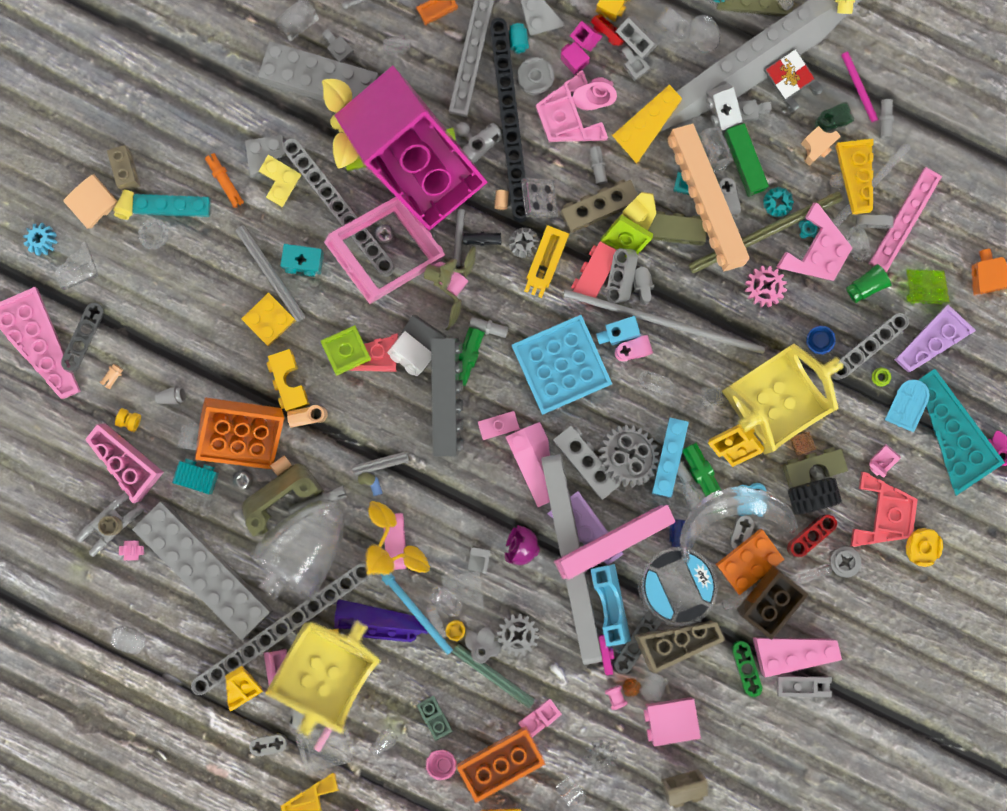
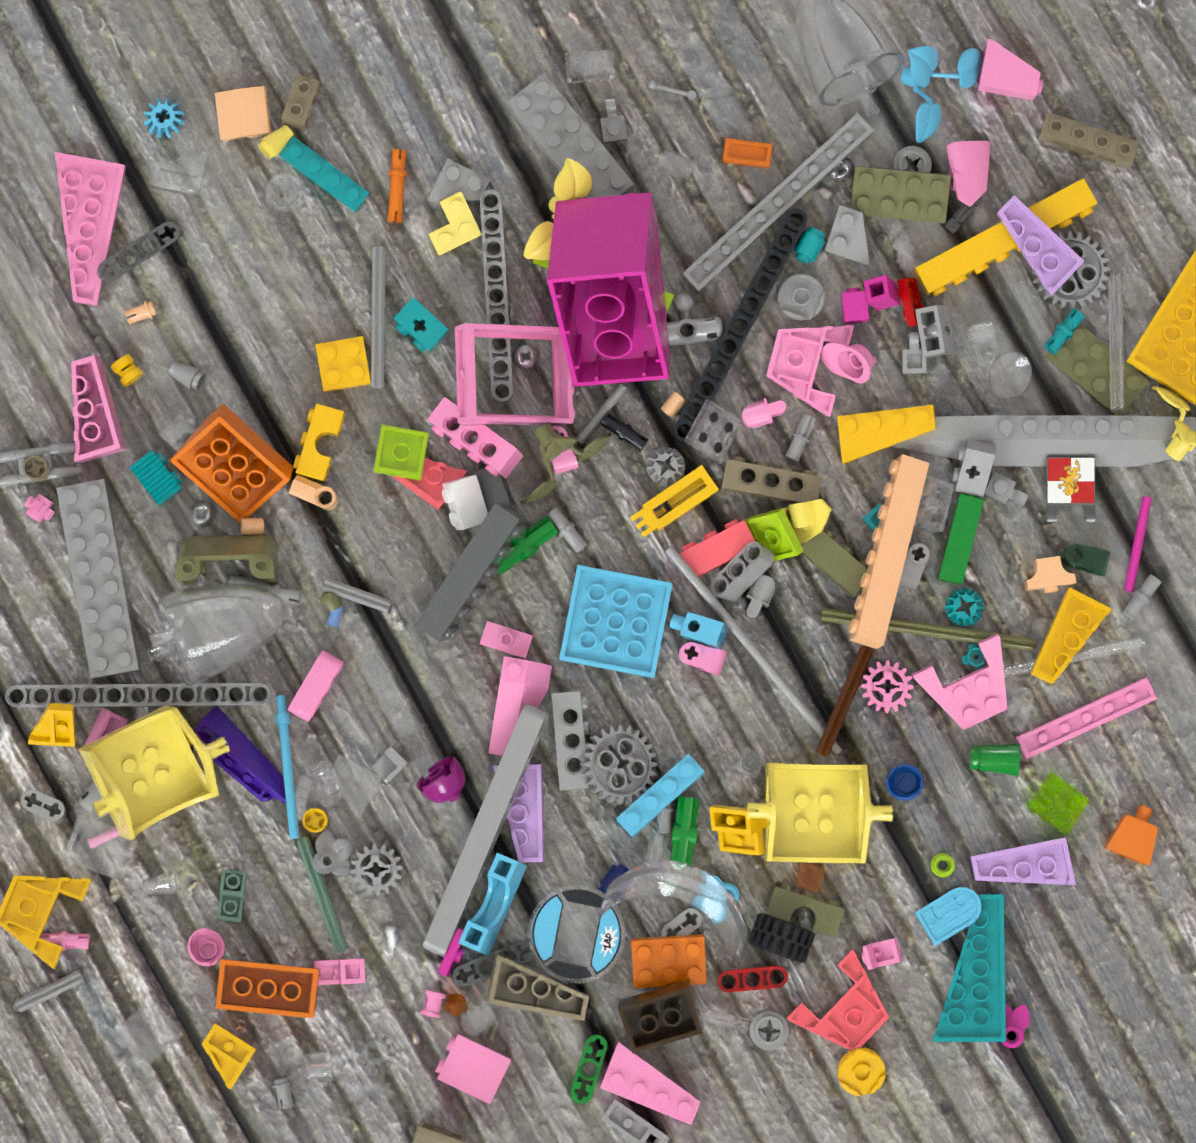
camera: 30 degrees right, 0 degrees up
yellow plant [366,501,430,574] -> none
bright pink piece [554,505,675,580] -> none
light grey beam [831,313,909,380] -> none
light grey beam [856,215,894,229] -> none
none -> bright pink brick [427,397,523,479]
none -> bright pink arm [741,398,786,428]
none -> reddish brown axle [816,645,873,757]

